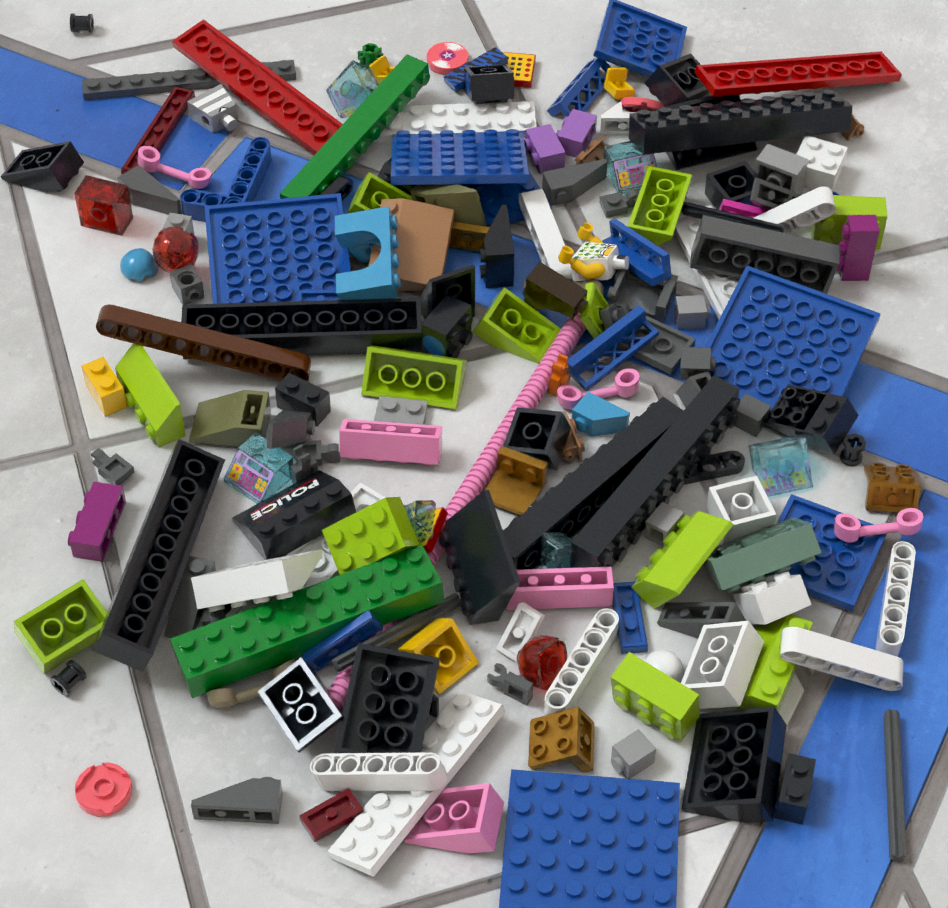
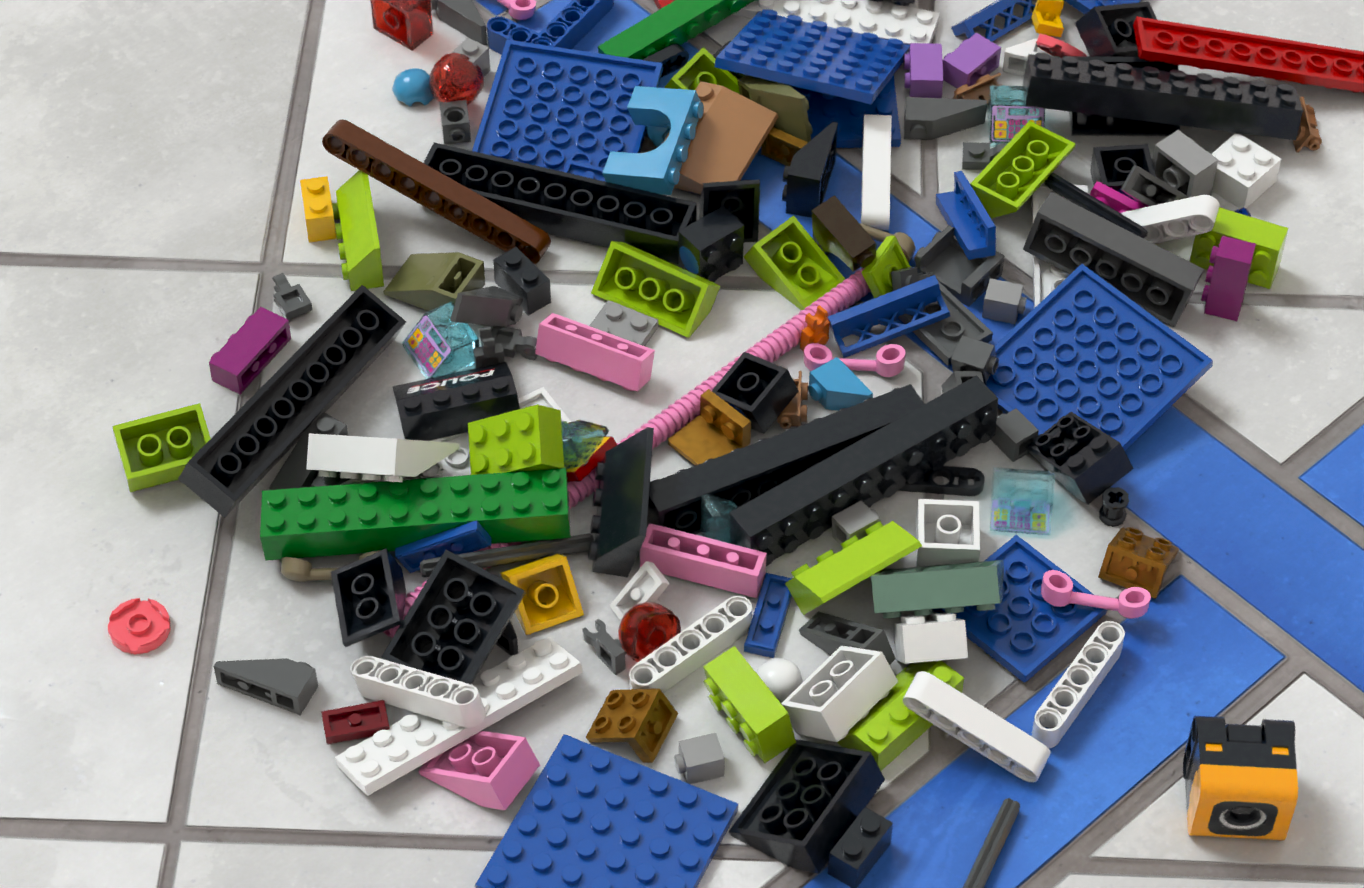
camera: 20 degrees right, 0 degrees up
black bush [50,660,86,696] -> none
torso [558,222,629,281] -> none

